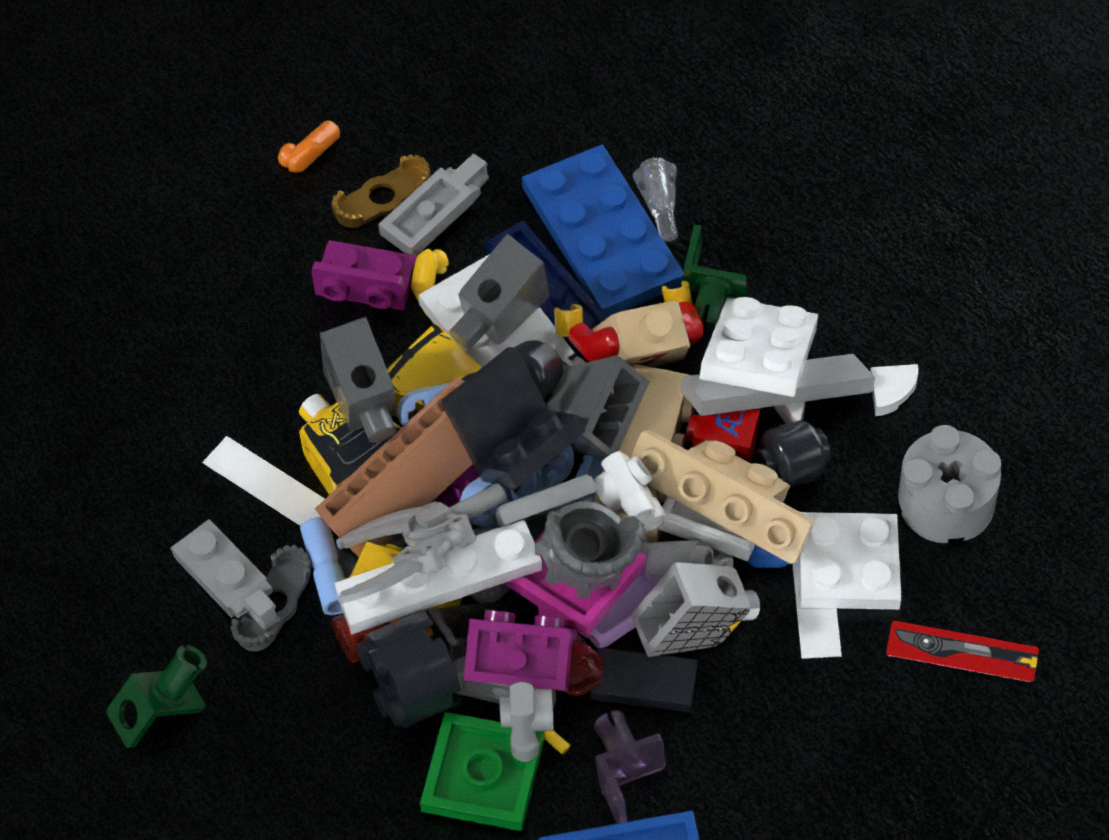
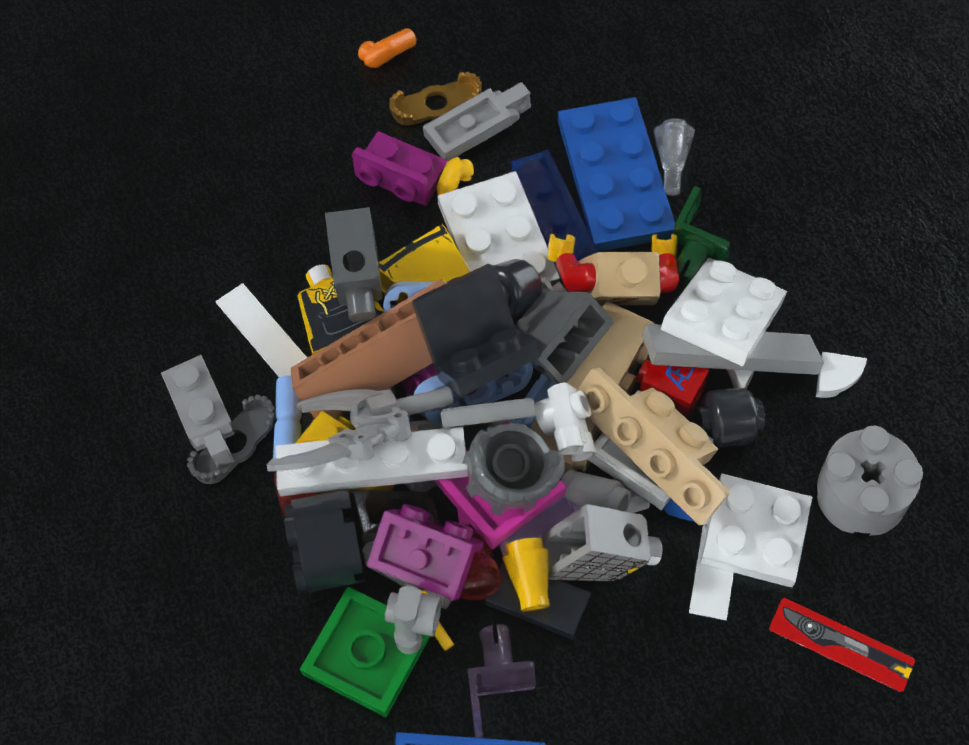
camera: 15 degrees right, 5 degrees up
dark green bracket [107,645,207,748] -> none
dark grey torso [449,234,550,350] -> none
none -> yellow cone [502,538,550,611]

